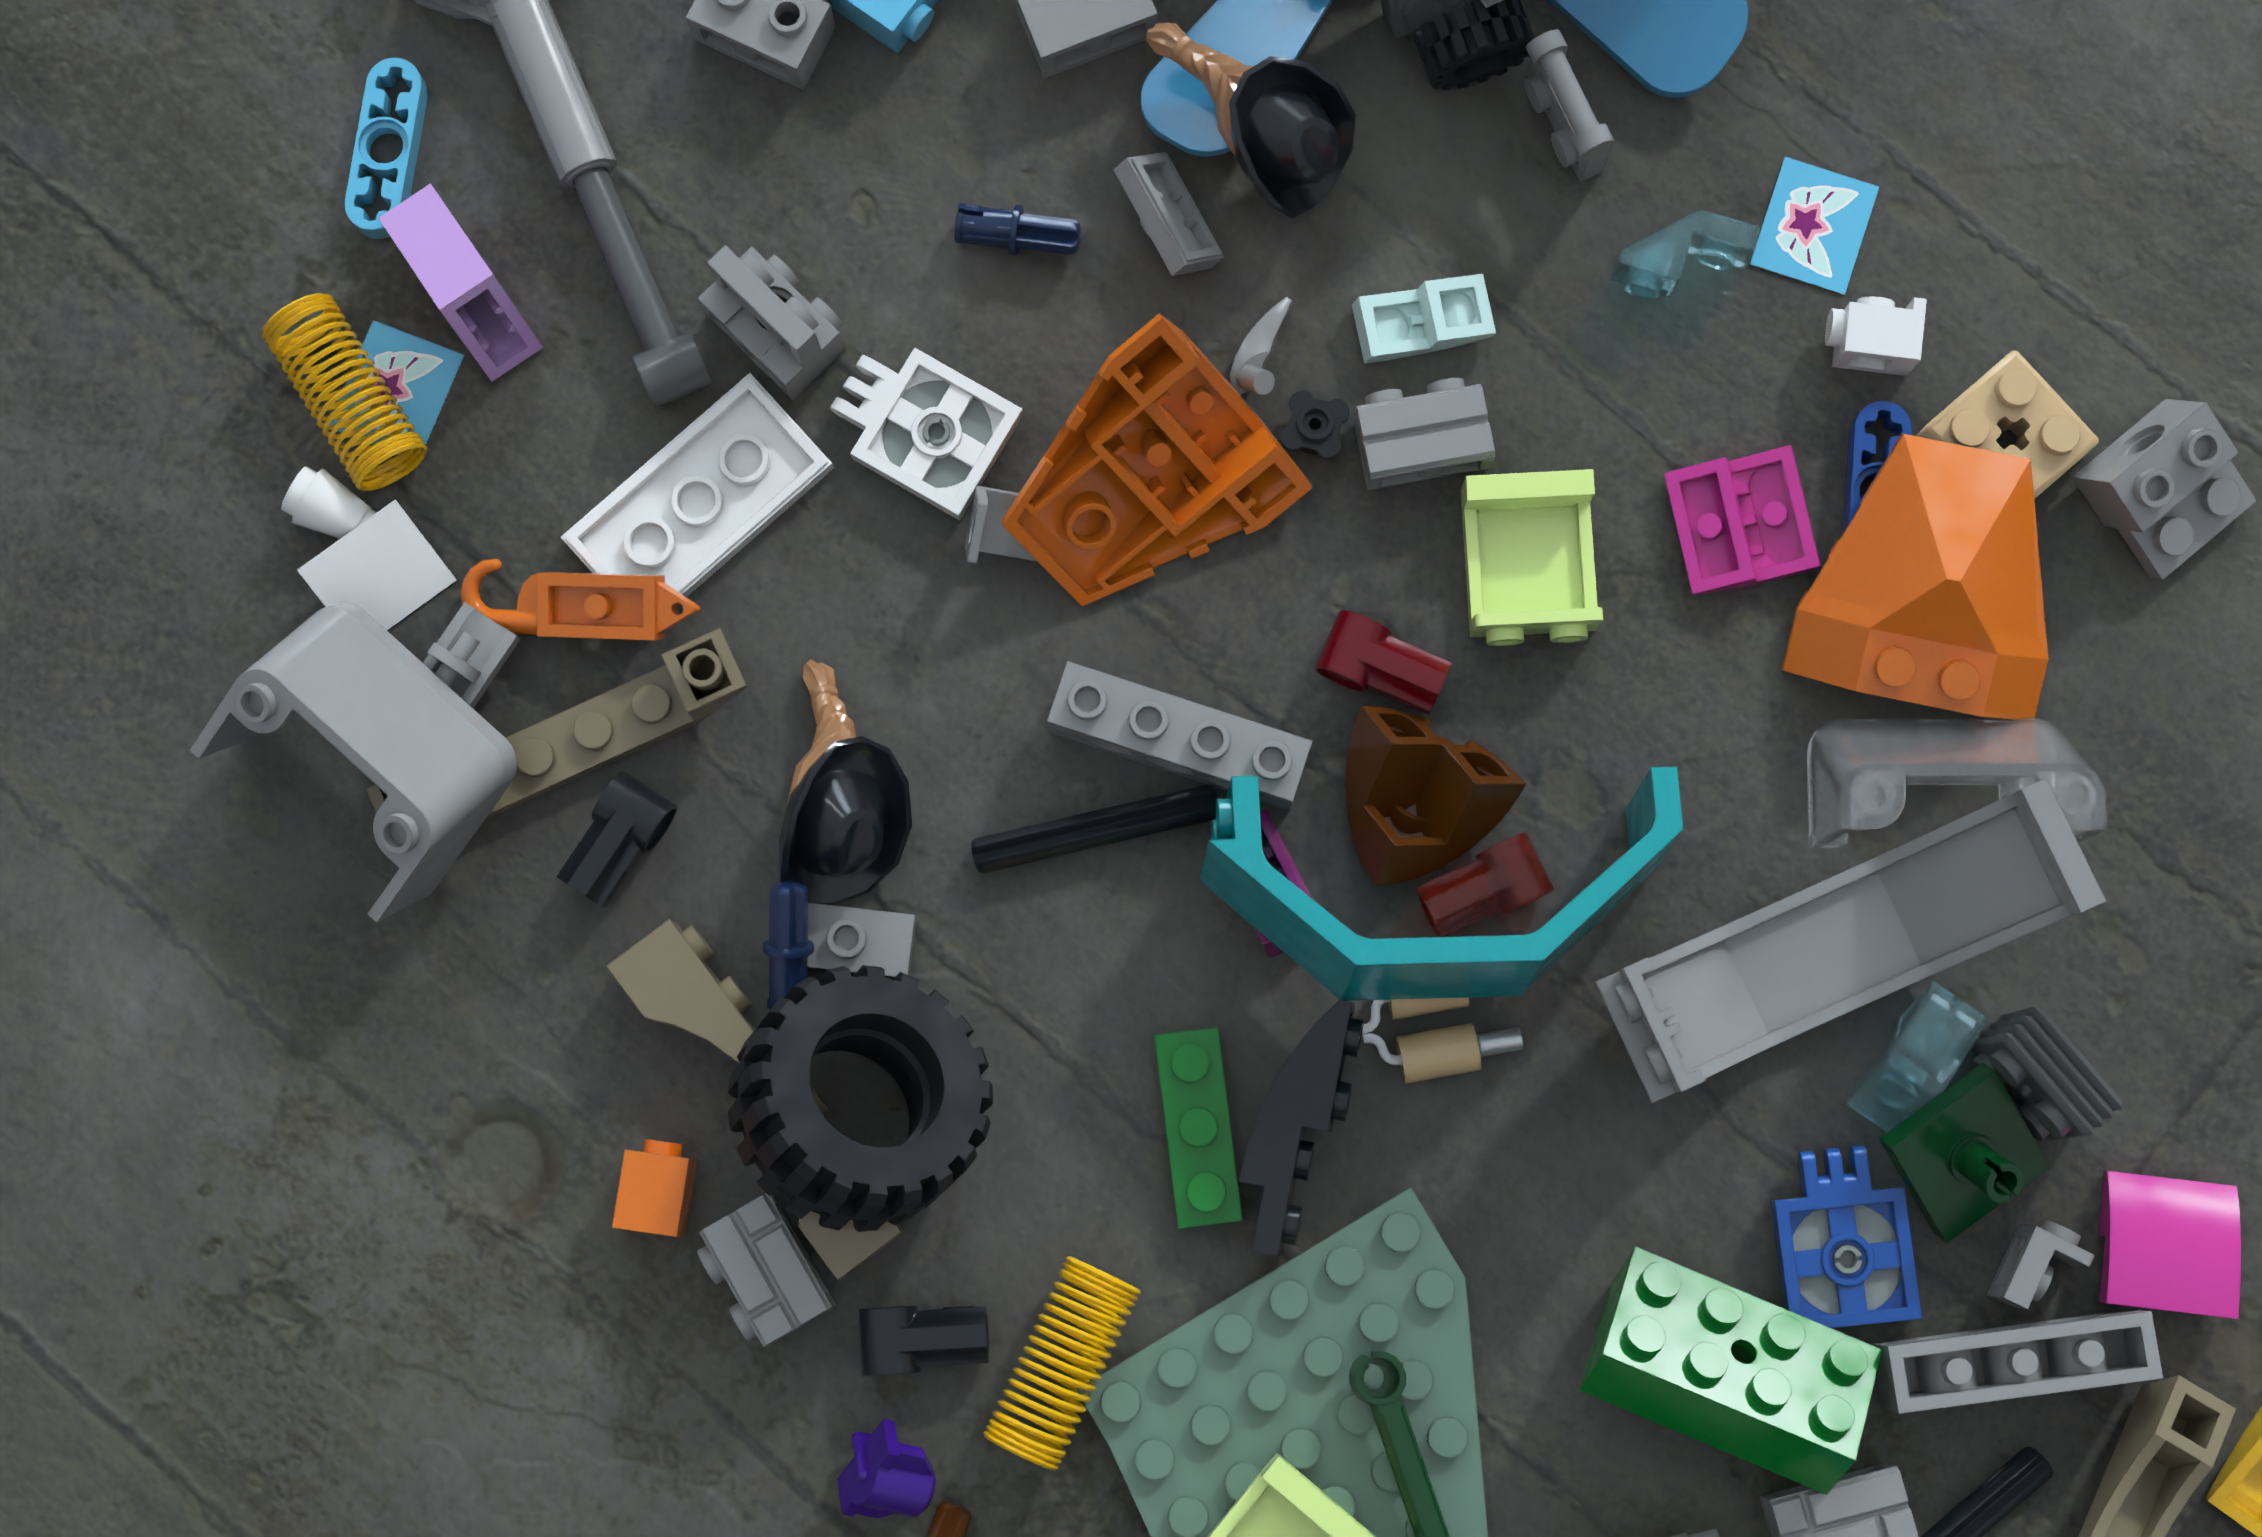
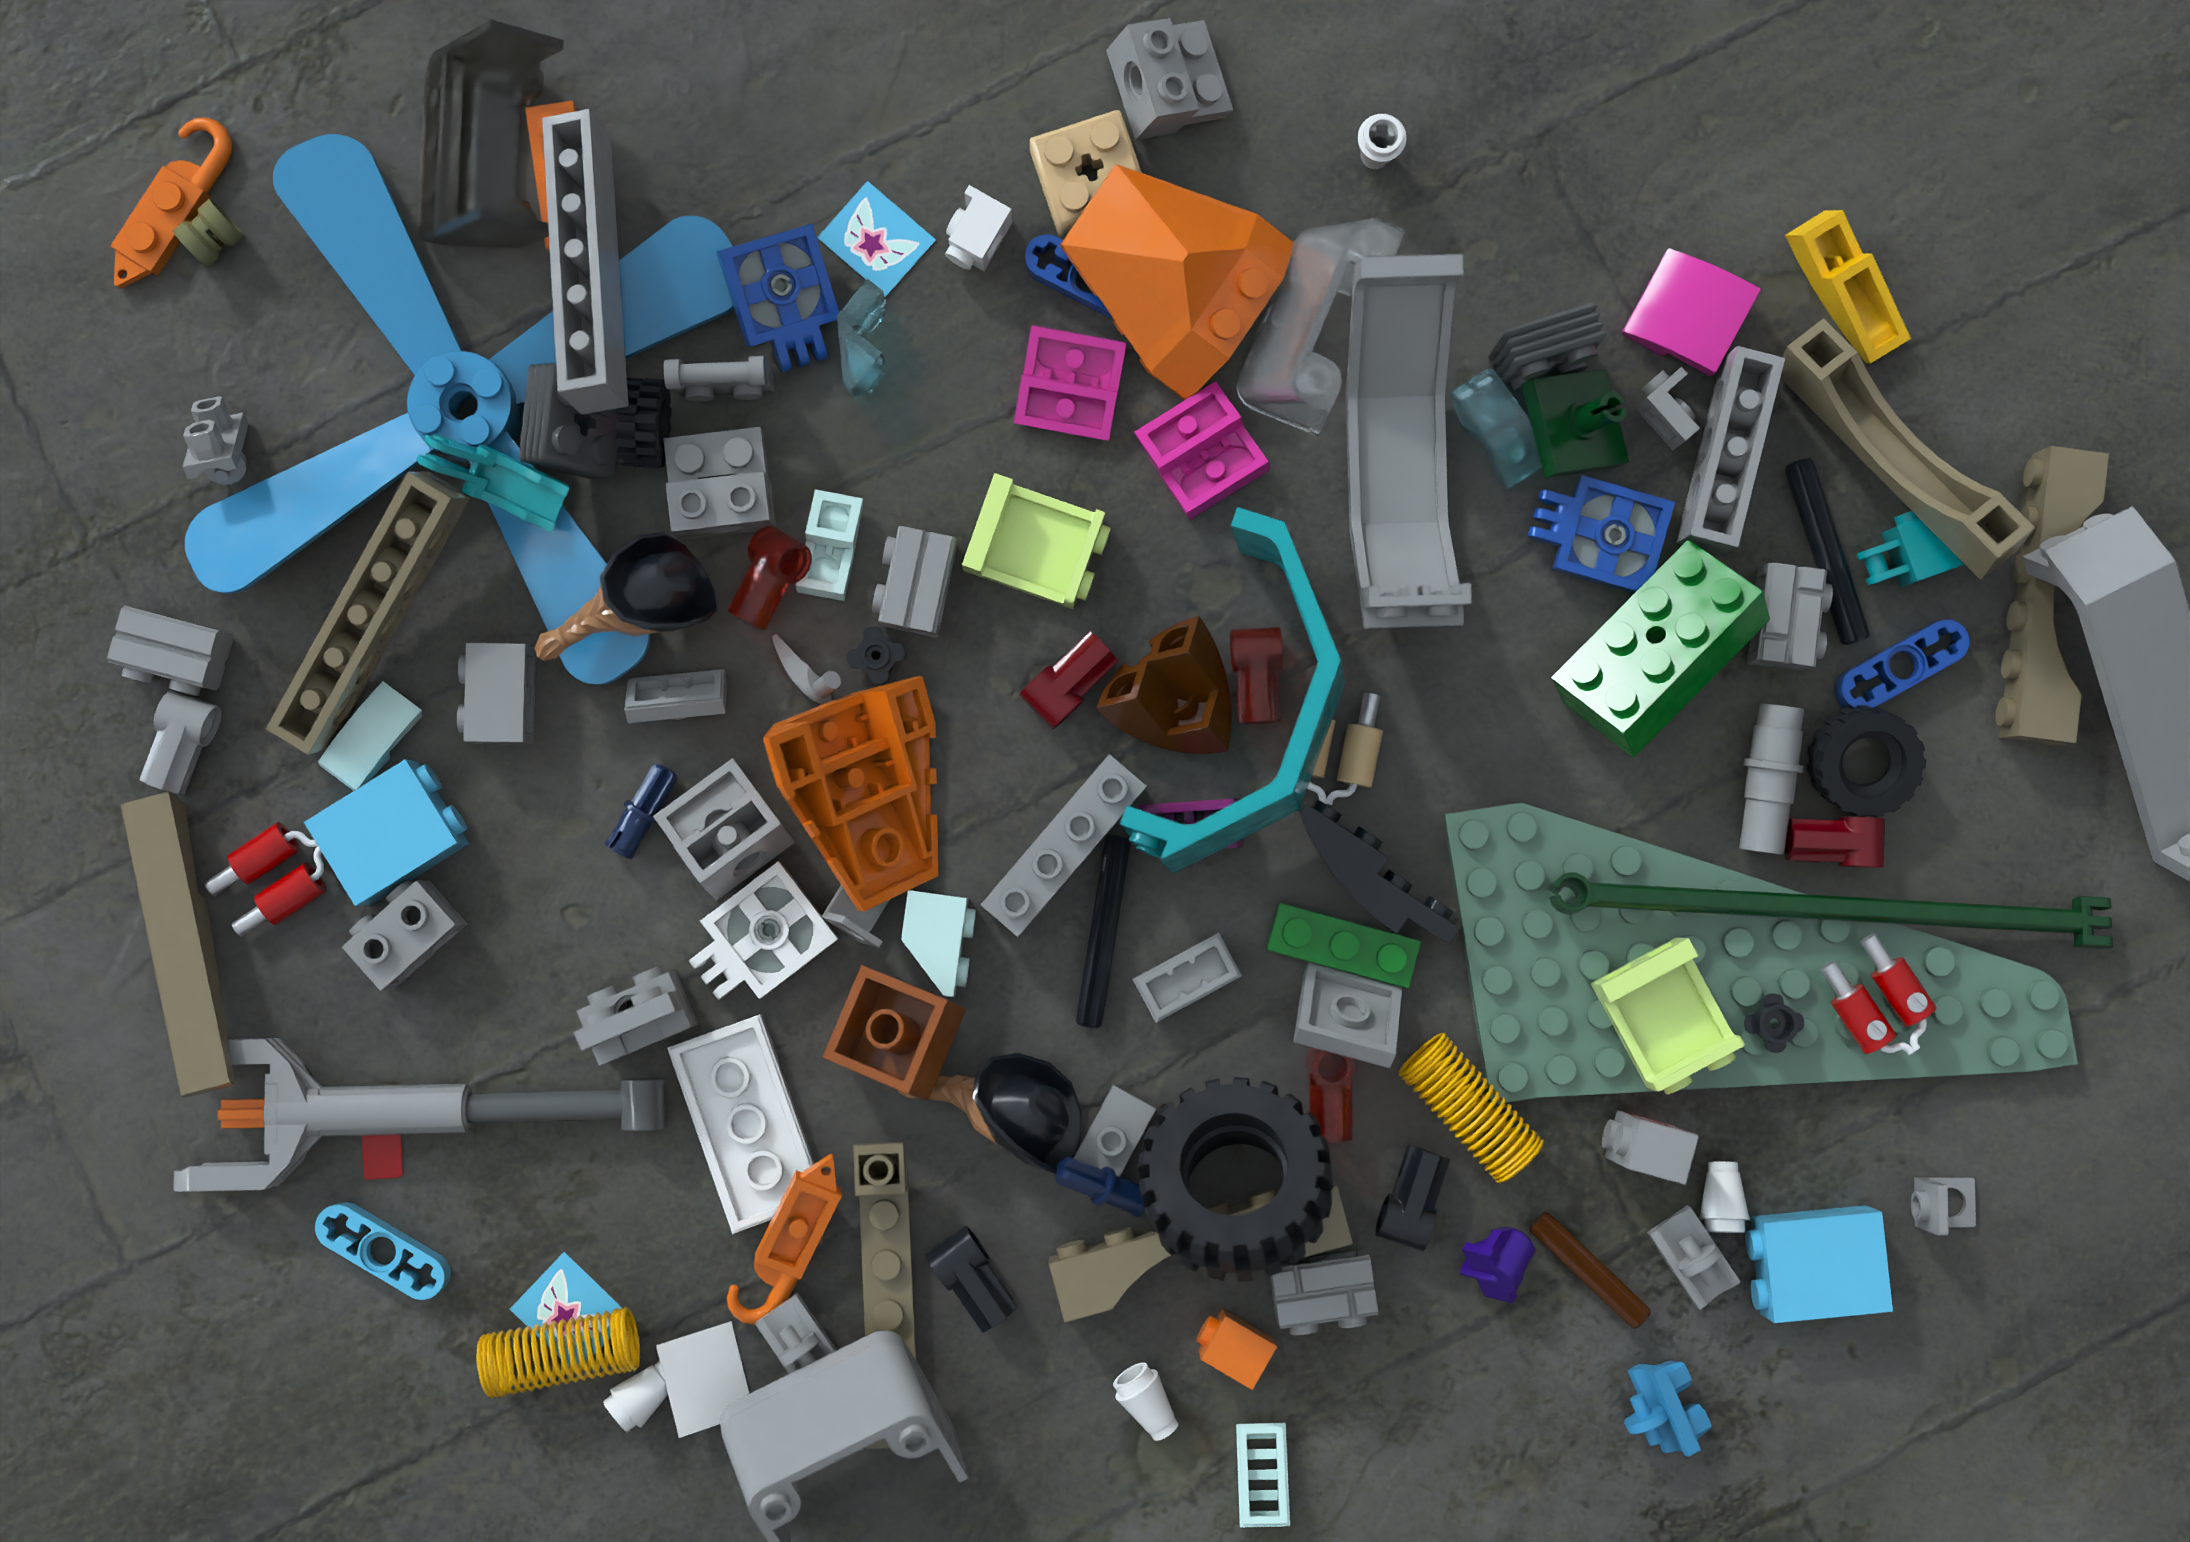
camera: 80 degrees left, 5 degrees up
lavender slope [378,183,544,382] -> none
none -> red sticker [362,1135,403,1180]
none -> light grey brick [653,758,795,901]
none -> light grey brick [663,427,777,540]
none -> blue piece [717,224,841,373]
none -> clear red piece [728,526,812,630]
none -> dark orange brick [822,965,966,1101]
none -> light aqua slope [901,890,976,997]
none -> white cone [1113,1362,1178,1441]
none -> light grey plate [1132,933,1242,1022]
none -> dark pink slope [1134,381,1270,520]
none -> light aqua slope [1236,1423,1290,1527]
none -> light grey plate [1293,962,1402,1068]
none -> clear red piece [1305,1047,1356,1143]
none -> white cone [1358,114,1406,169]

